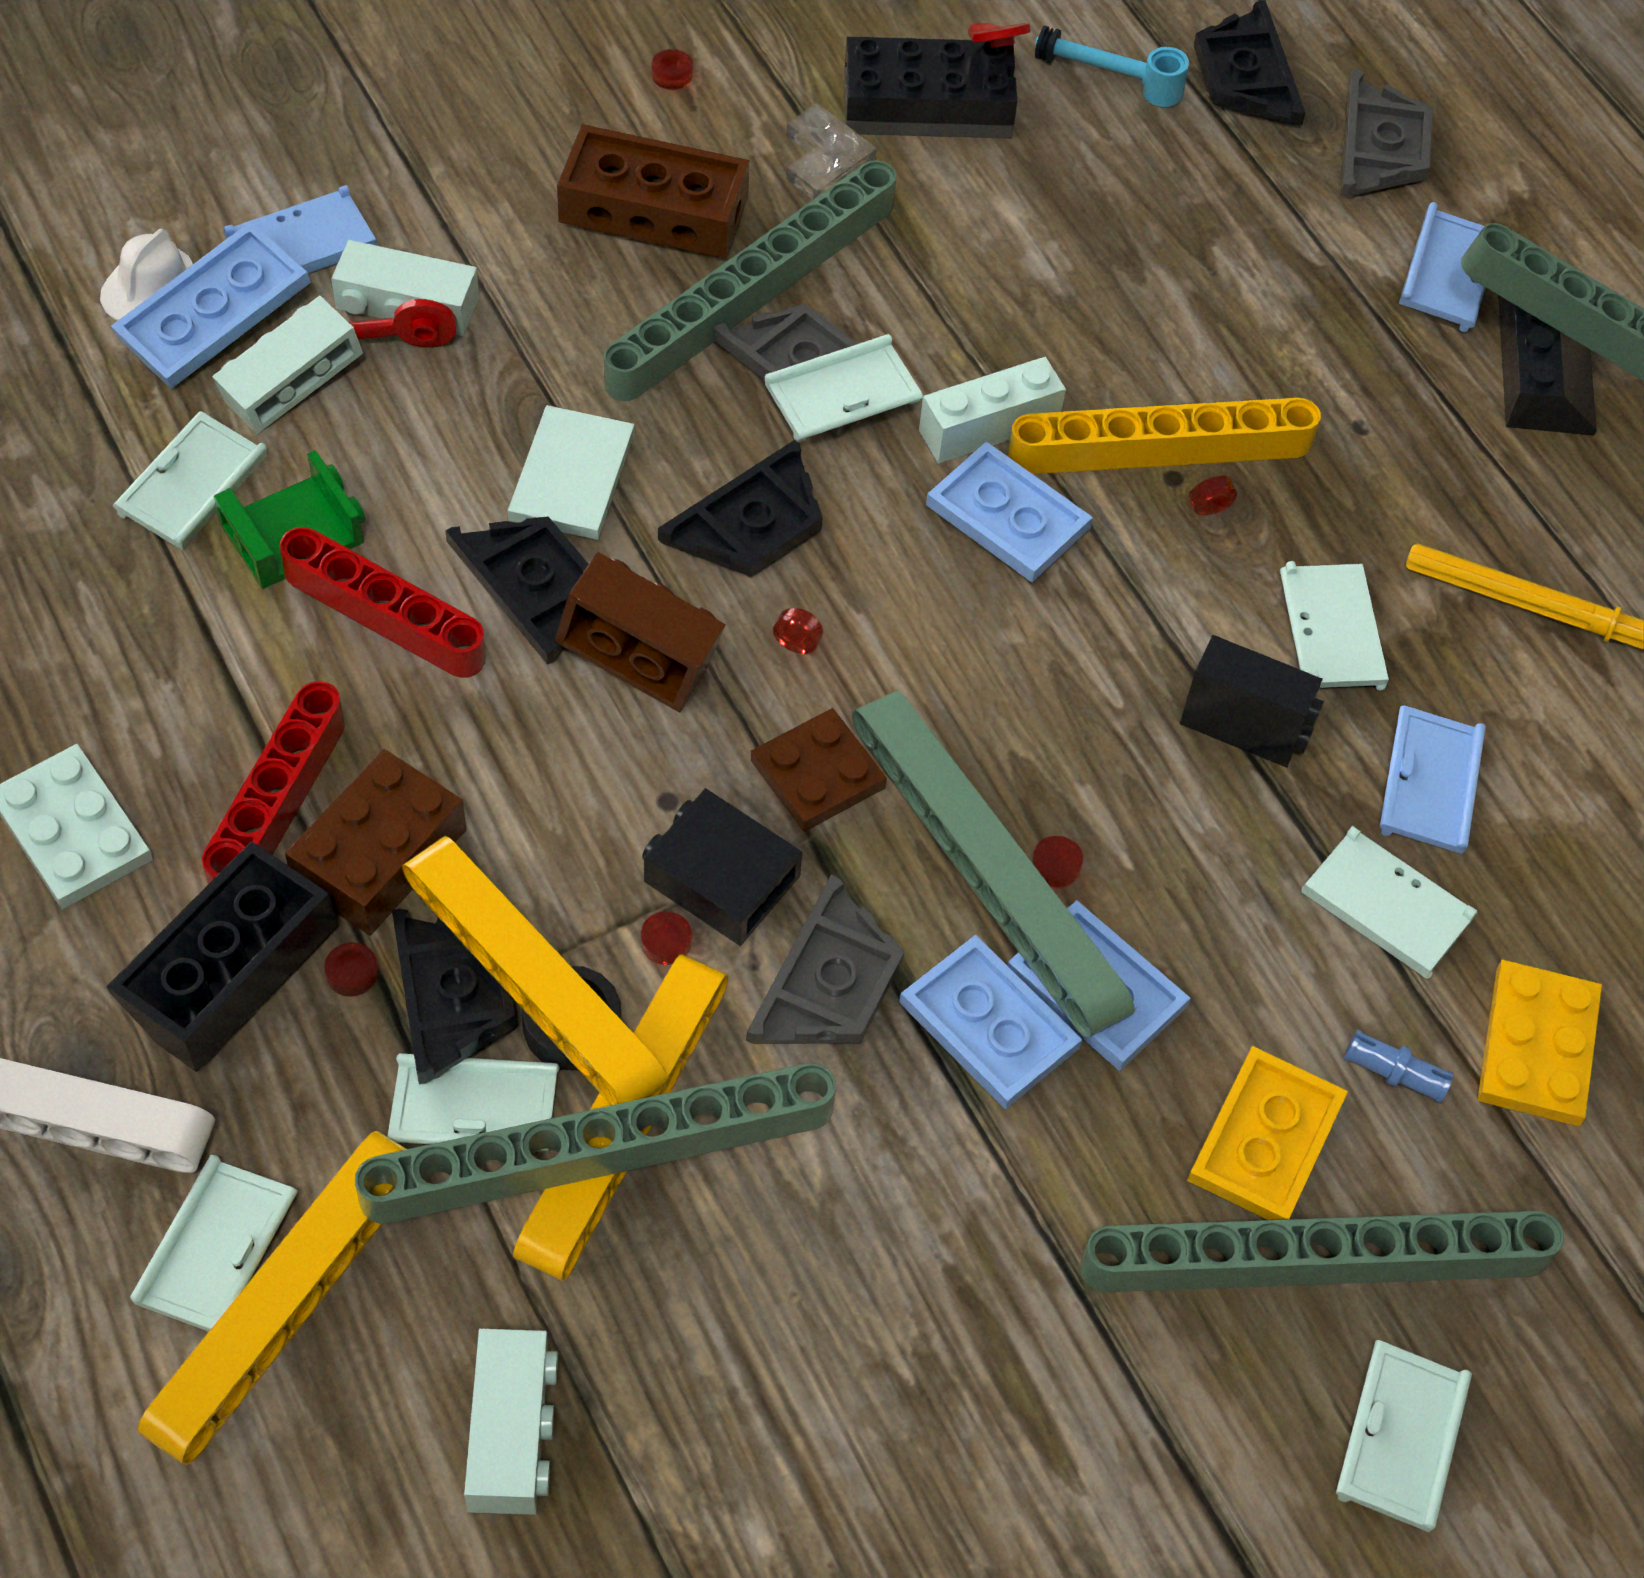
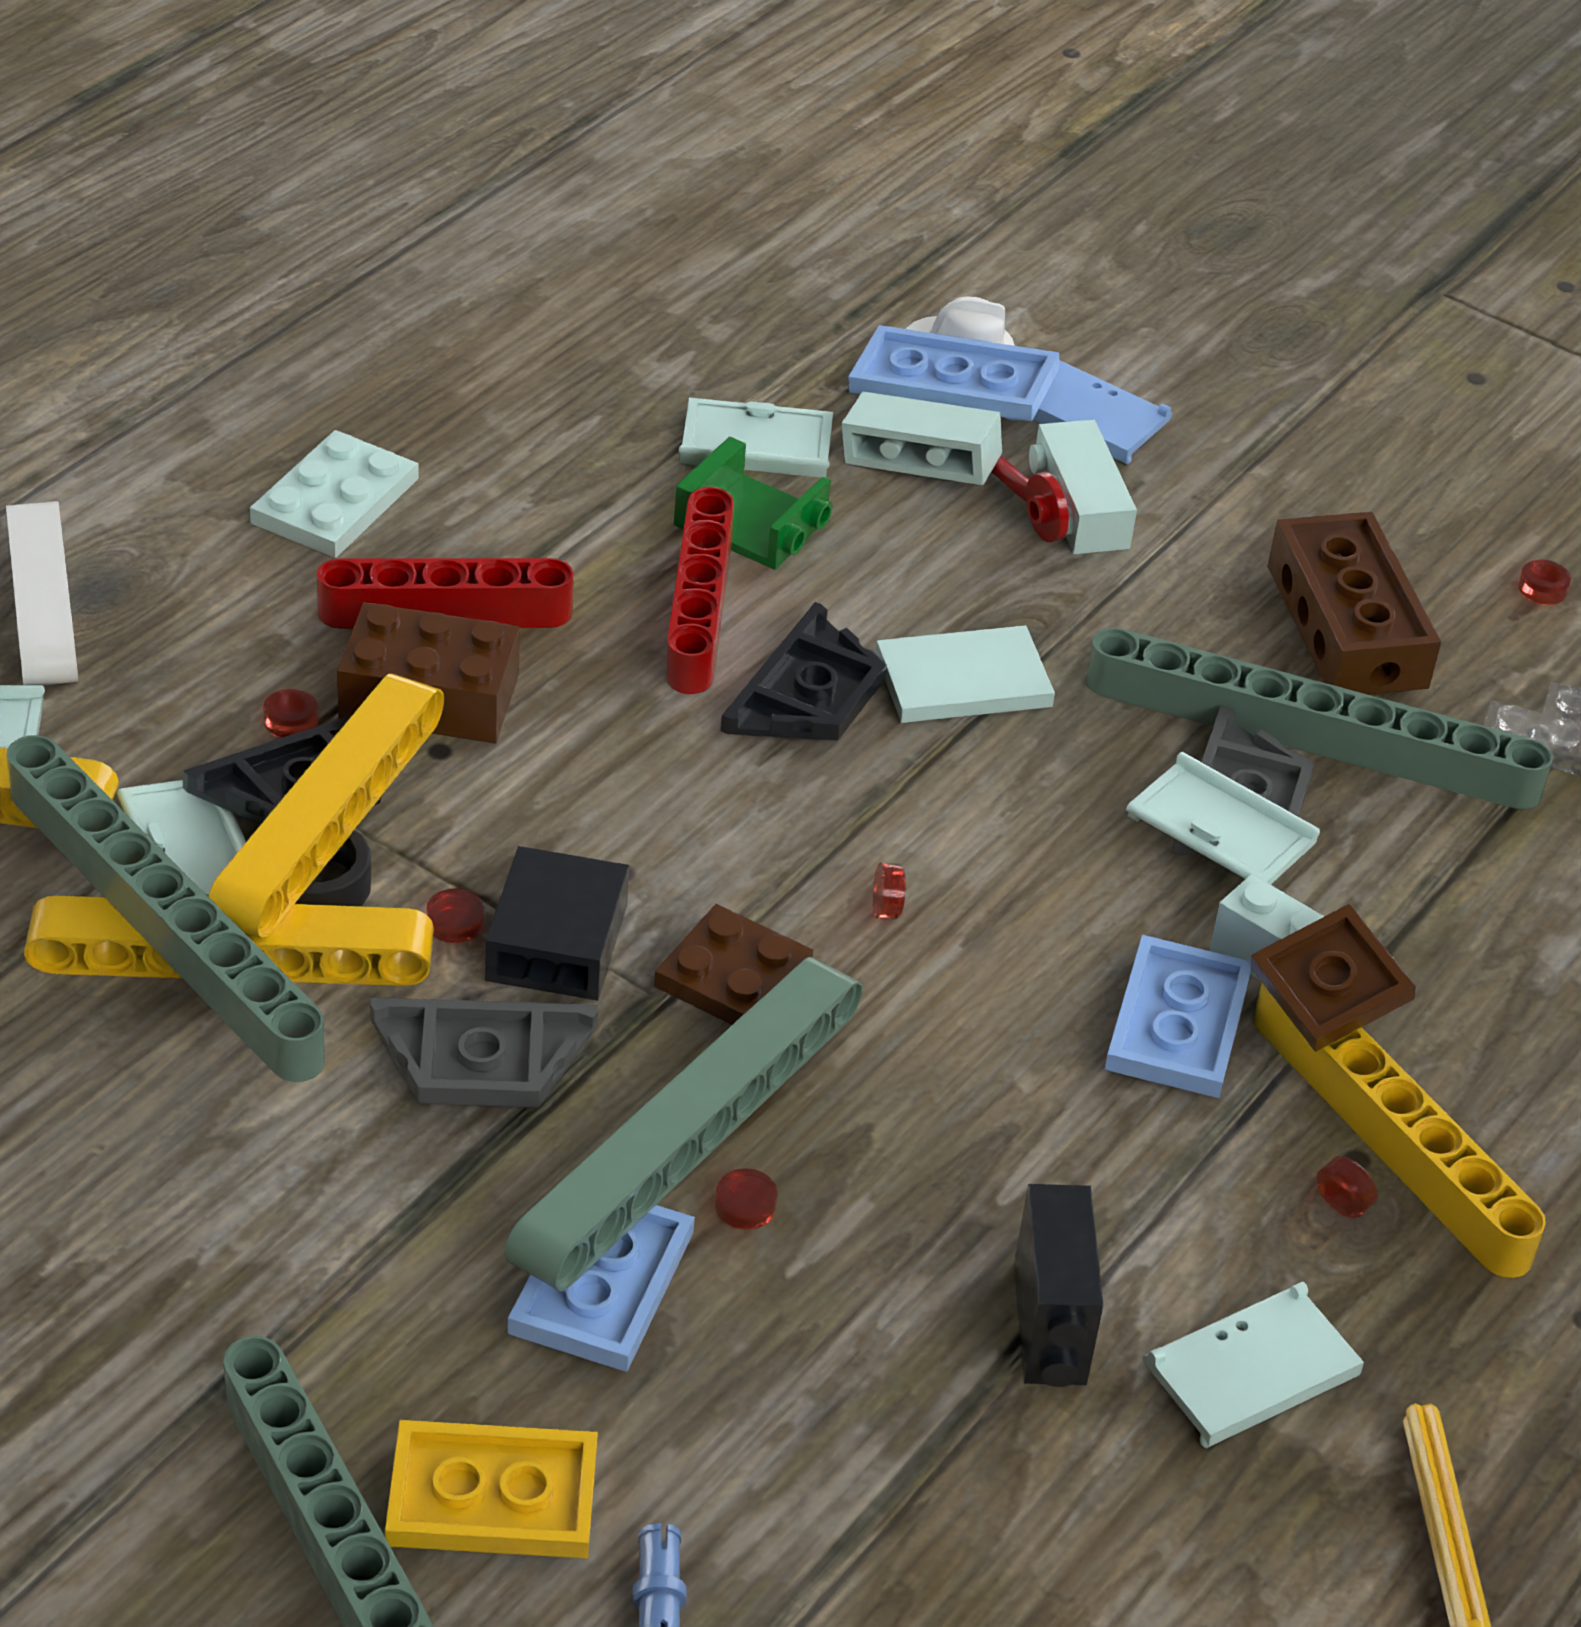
camera: 65 degrees right, 15 degrees down
black slope [106,841,338,1072] -> none
reddish brown brick [554,551,726,713] -> none
black wing [658,440,823,577] -> none
light blue plate [899,934,1083,1110] -> none
light aqua door [1301,826,1478,979] -> none
light blue door [1380,706,1486,854] -> none
none -> reddish brown plate [1251,903,1416,1052]

